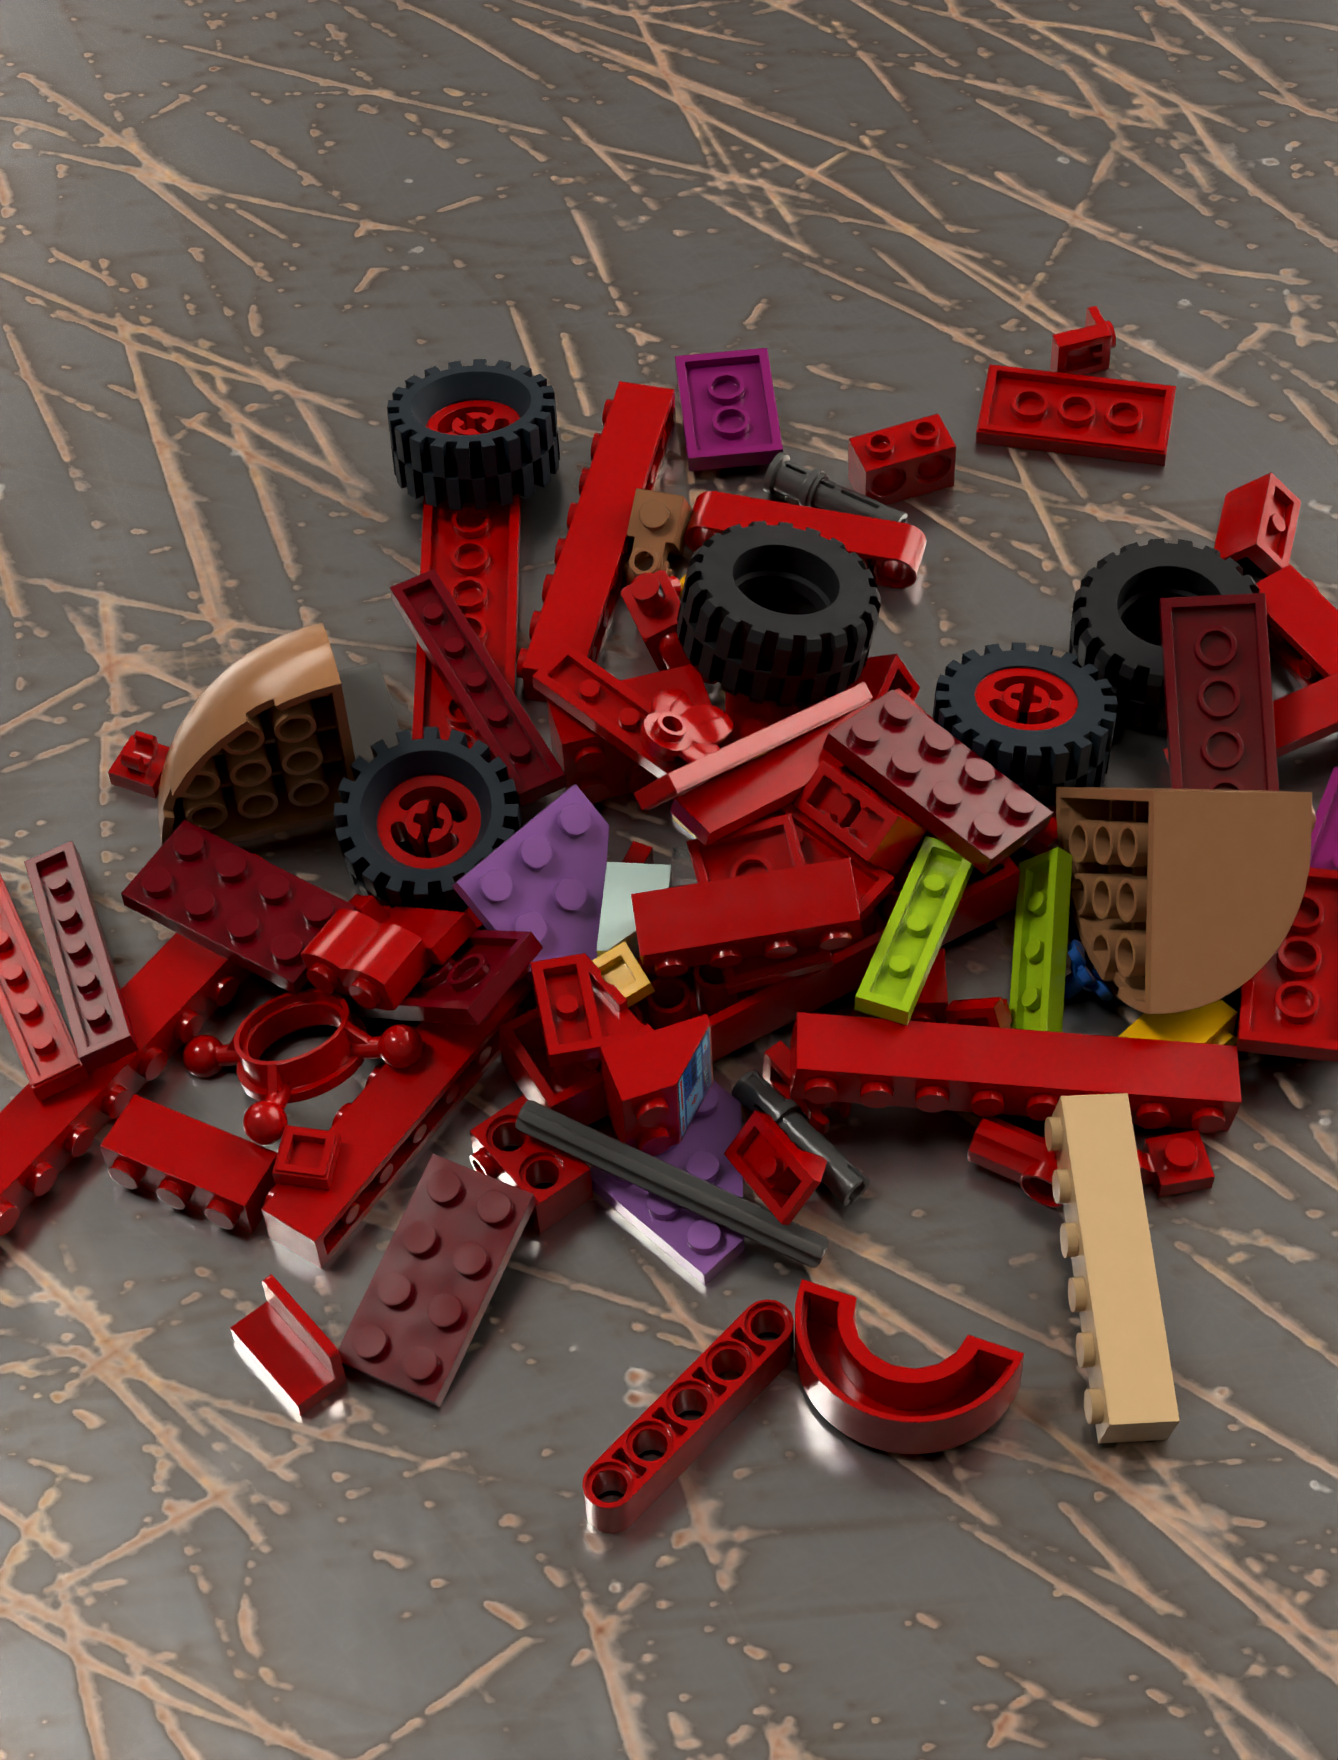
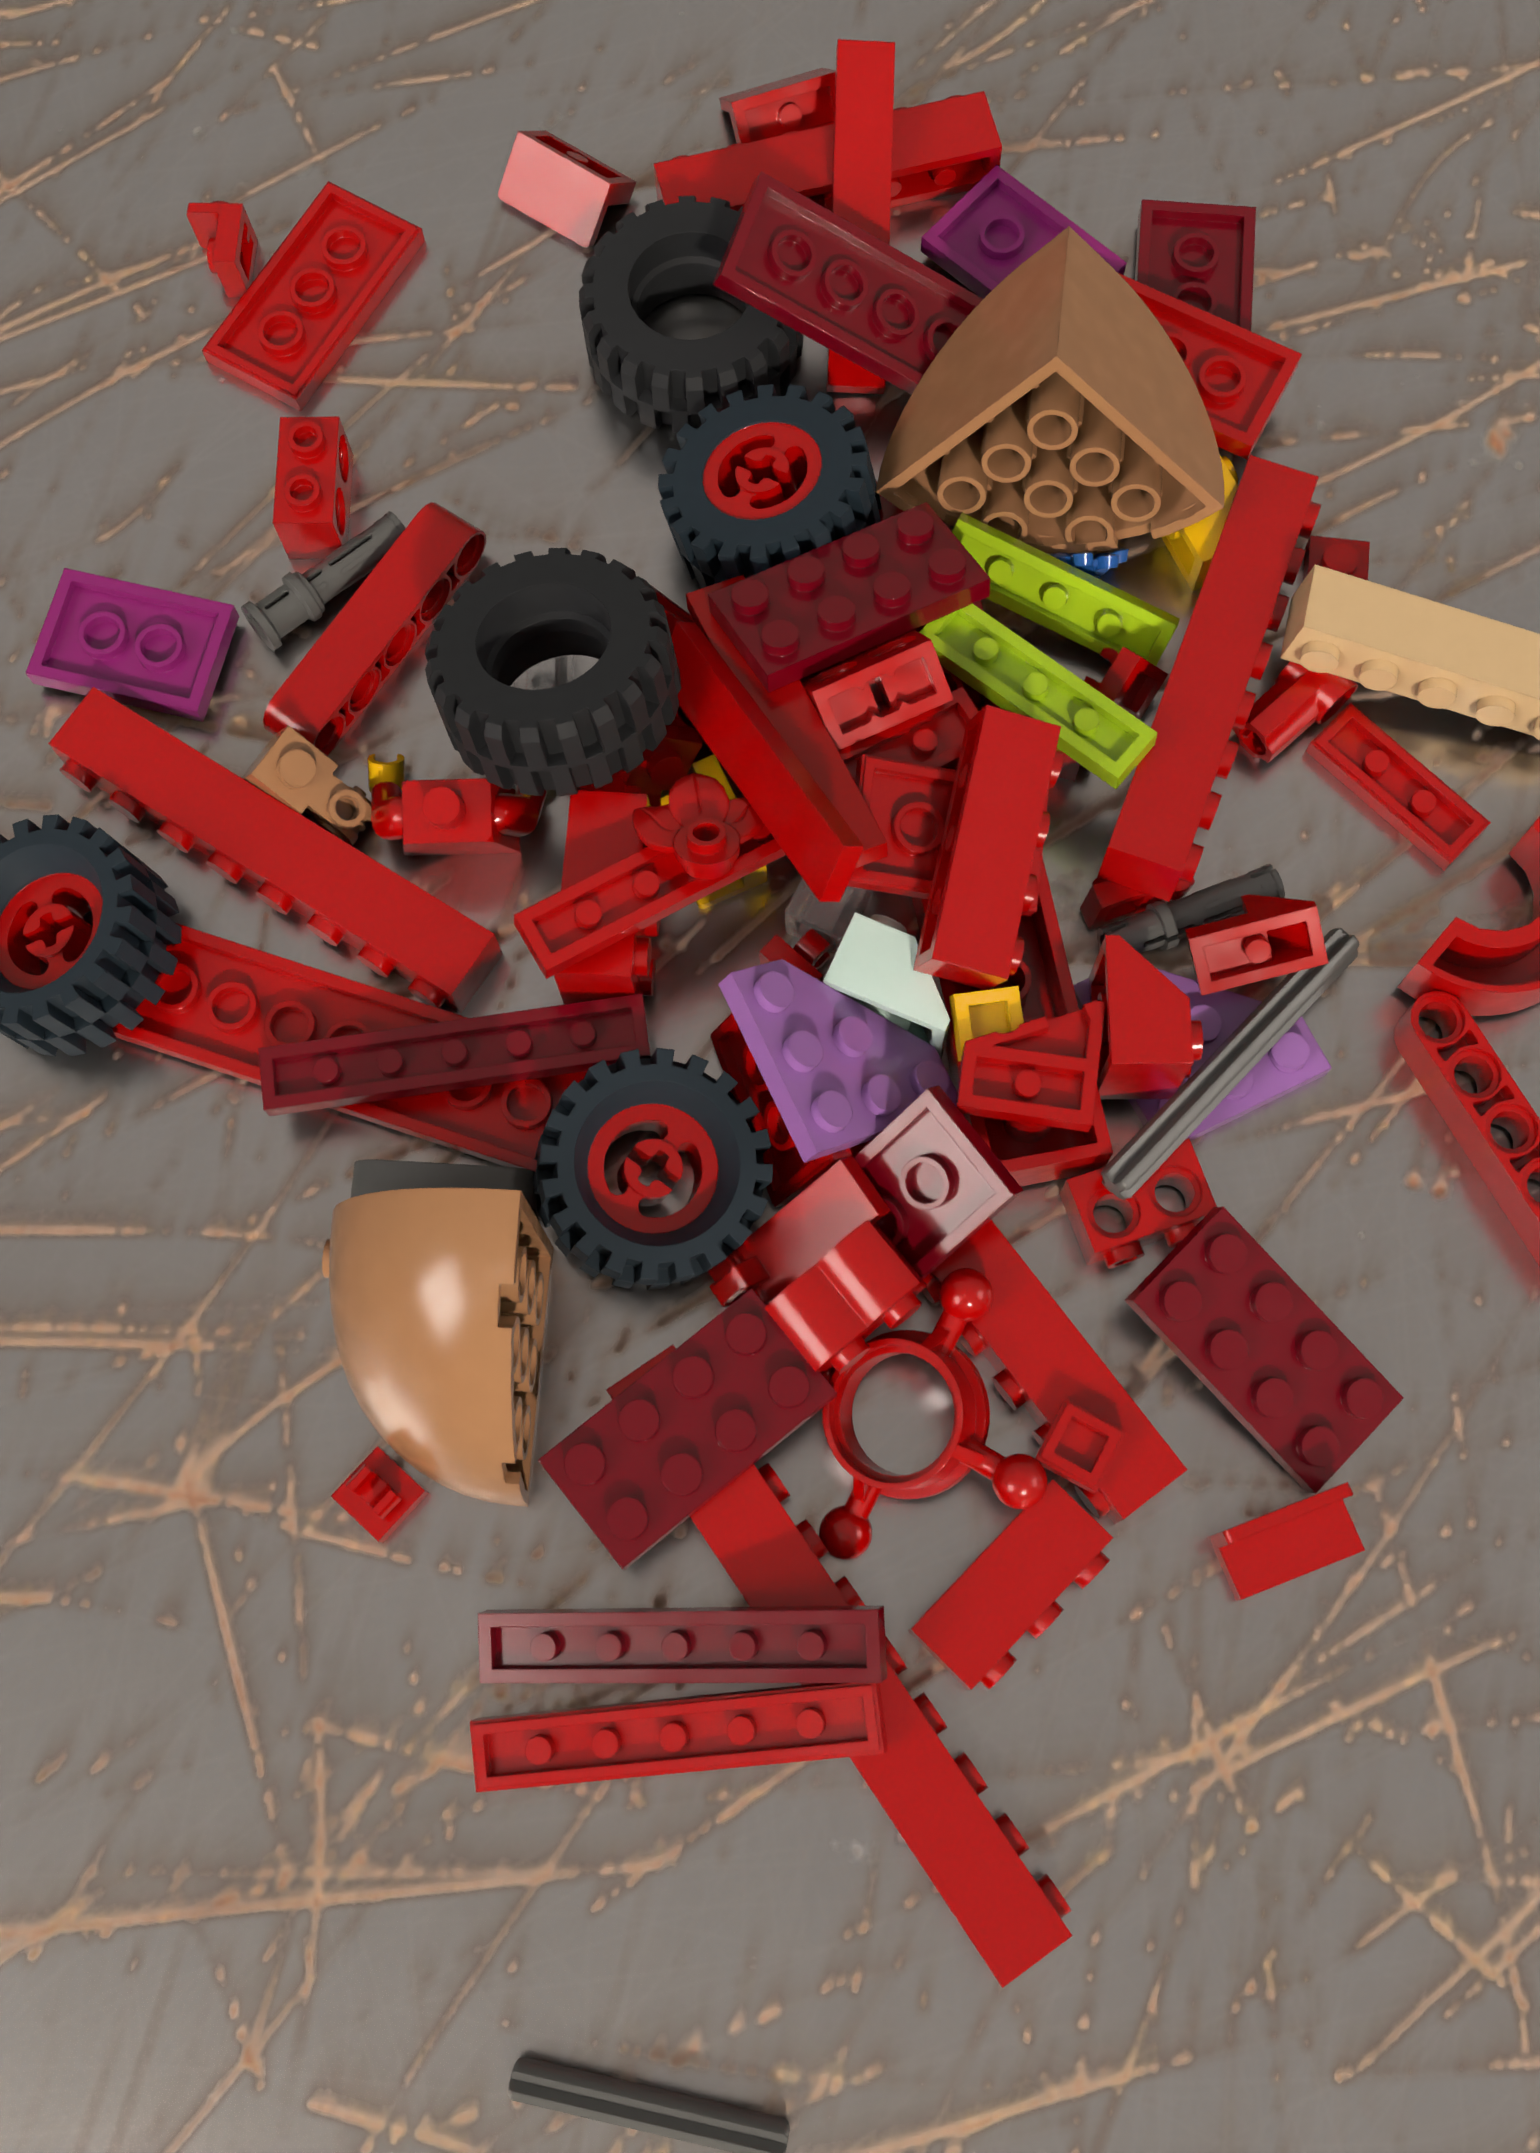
camera: 70 degrees left, 20 degrees up
none -> red tile [1306,703,1491,871]

